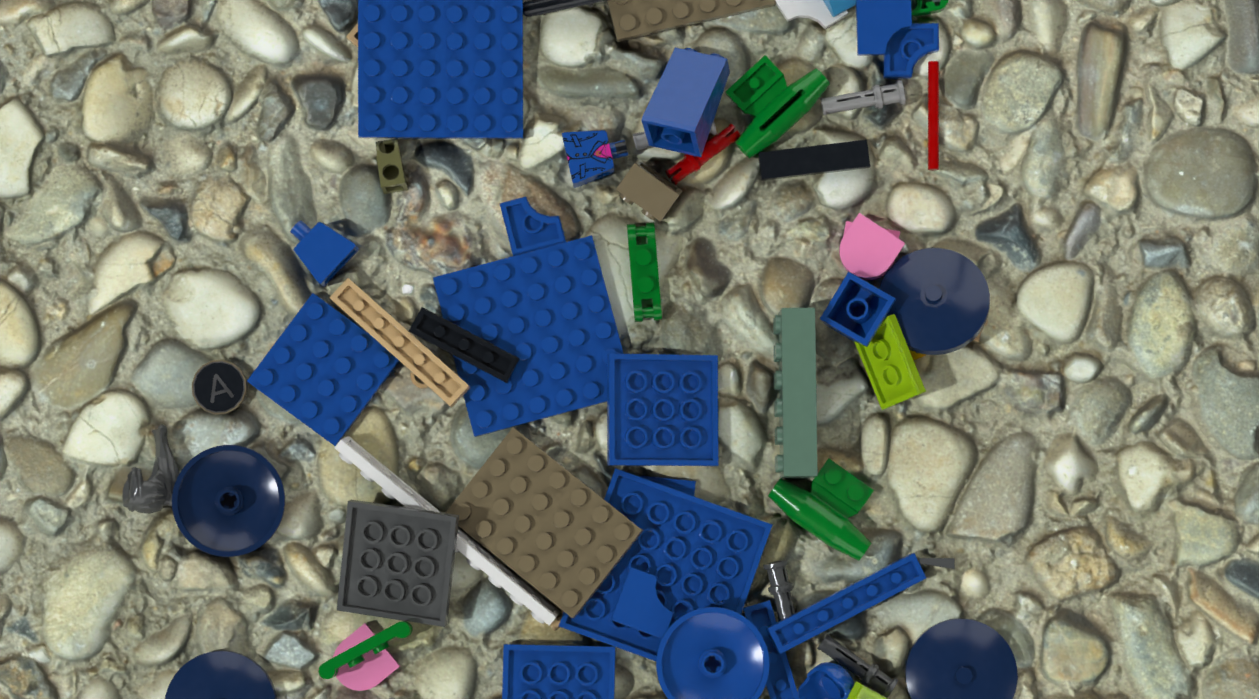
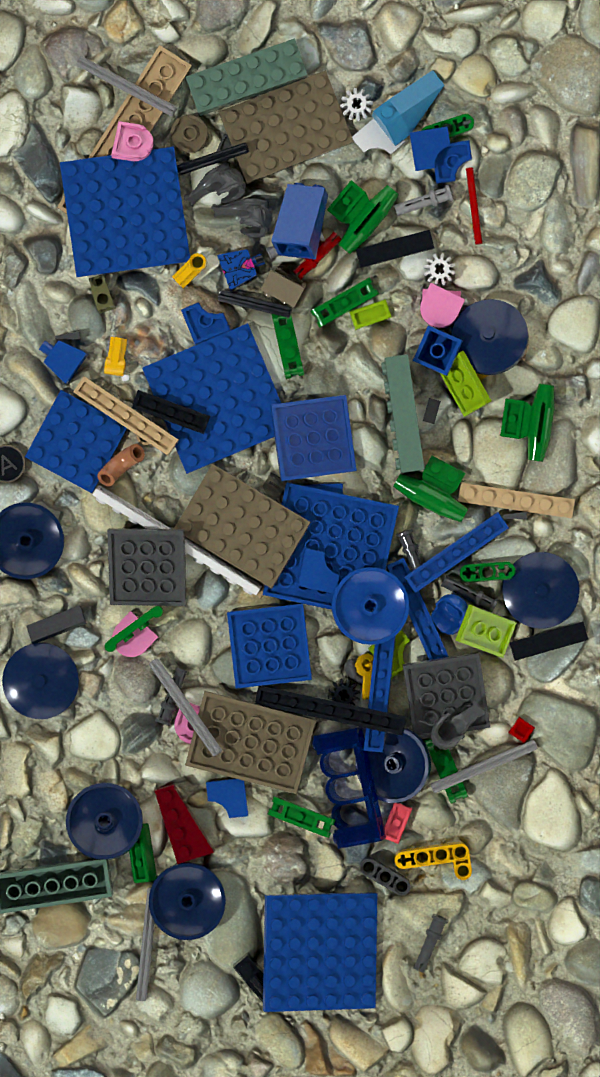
camera: 15 degrees left, 5 degrees up
none -> black tile [26,605,87,644]
none -> dark grey piece [55,332,81,340]
none -> nougat cylinder [97,444,145,486]
none -> yellow piece [104,337,127,376]
none -> yellow piece [172,253,207,289]
none -> dark grey hair [184,162,246,207]
none -> dark grey hair [211,198,272,238]
none -> black axle [218,290,292,318]
none -> clear smoke piece [263,472,288,497]
none -> green plate [310,277,379,328]
none -> lime tile [349,299,392,330]
none -> white gear [423,253,455,286]
none -> dark grey piece [423,398,441,424]
none -> tan plate [458,483,575,518]
none -> green beam [460,562,516,583]
none -> green plate [500,384,555,462]

